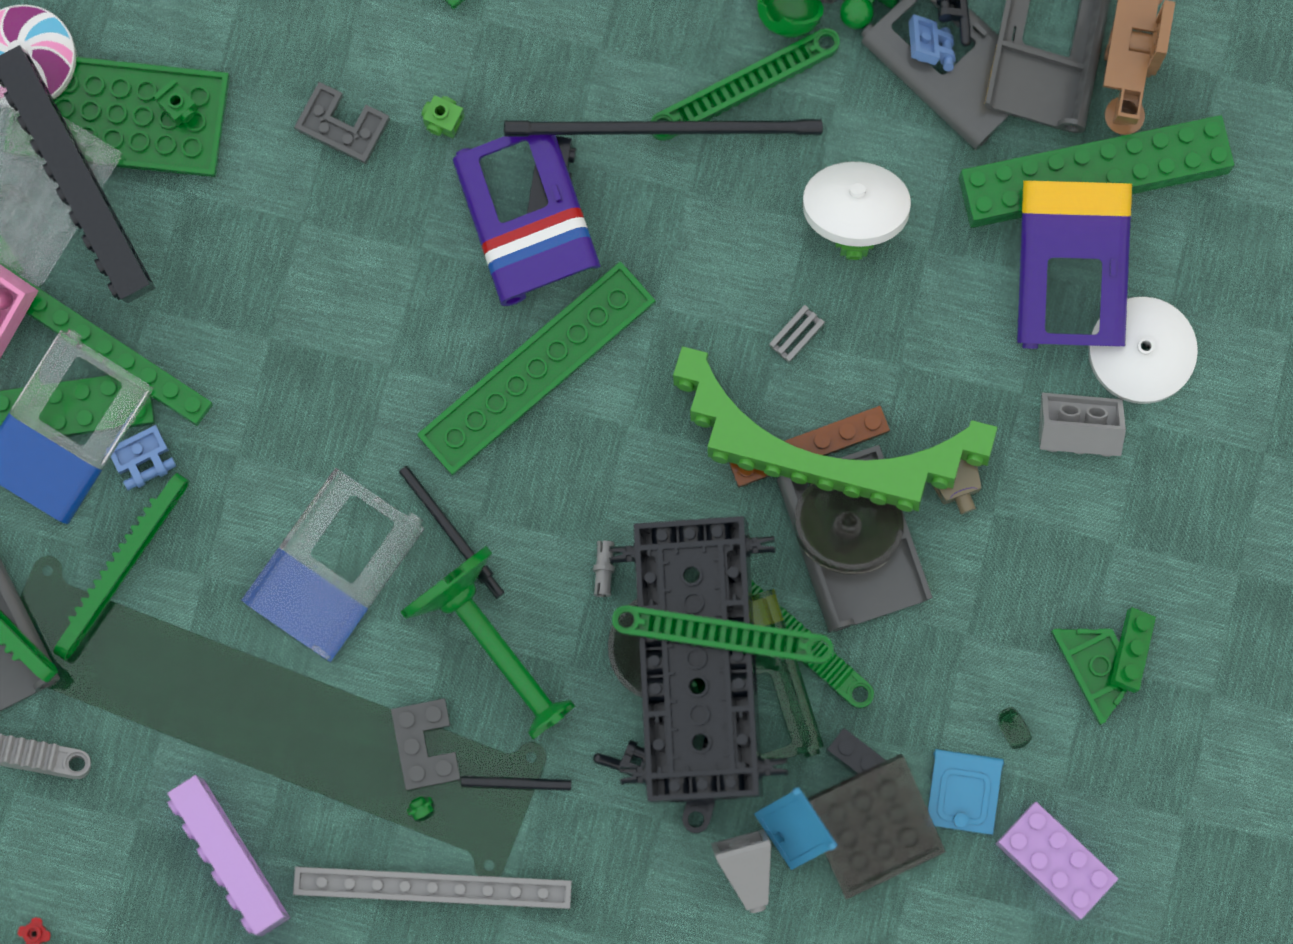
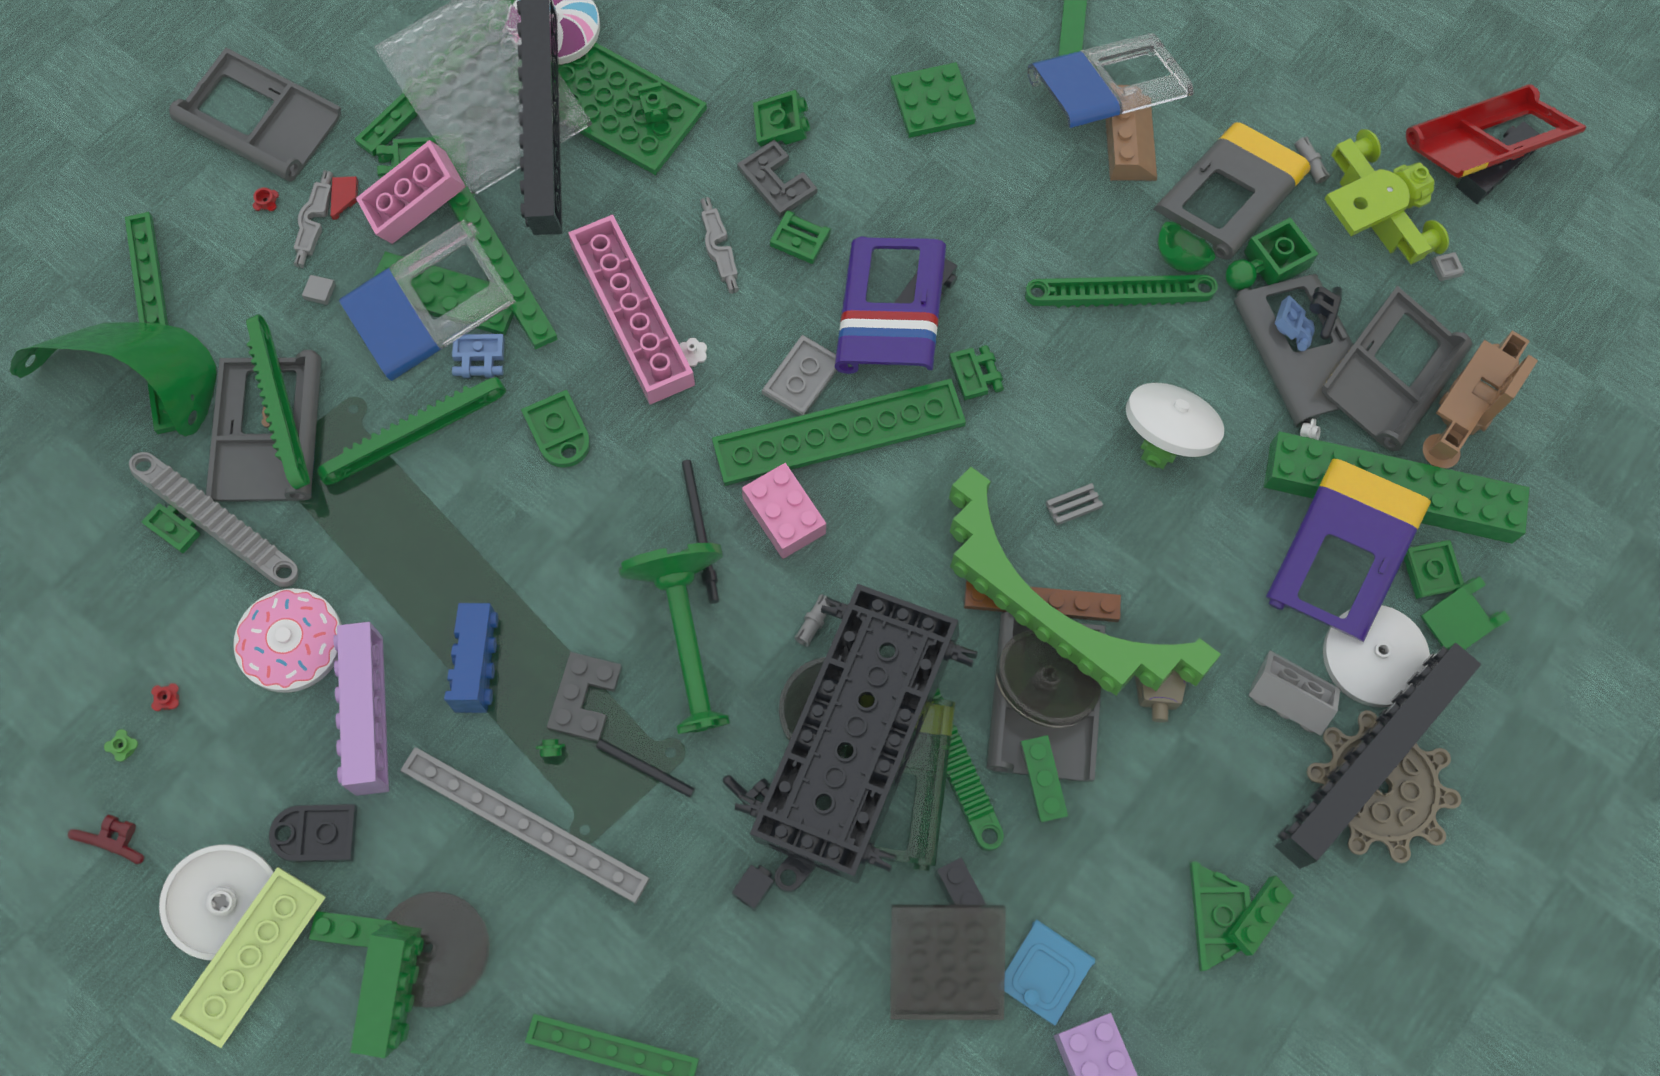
camera: 20 degrees right, 10 degrees down
clear piece [241,467,425,663] -> none
bright green brick [421,95,465,139] -> none
black piece [504,119,823,137] -> none
green gear [612,605,834,664] -> none
light grey slope [711,829,771,913] -> none
dark azure container [754,787,838,870] -> none
clear green hair [997,707,1032,749] -> none
none -> dish [234,588,342,693]
none -> blue wedge [444,603,498,713]
none -> green plate [521,389,590,468]
none -> bright pink brick [568,215,695,405]
none -> white plant [679,338,707,367]
none -> light grey piece [700,197,739,294]
none -> black brick [732,865,774,911]
none -> bright pink brick [742,463,826,559]
none -> green plate [753,89,810,147]
none -> light grey tile [762,335,837,416]
none -> green plate [770,210,831,265]
none -> green plate [949,345,1004,401]
none -> green brick [1020,735,1068,822]
none -> black brick [1274,642,1482,869]
none -> white plate [1300,418,1321,440]
none -> dark tan plate [1307,710,1462,863]
none -> green plate [1404,540,1464,599]
none -> green flag [1420,576,1510,650]

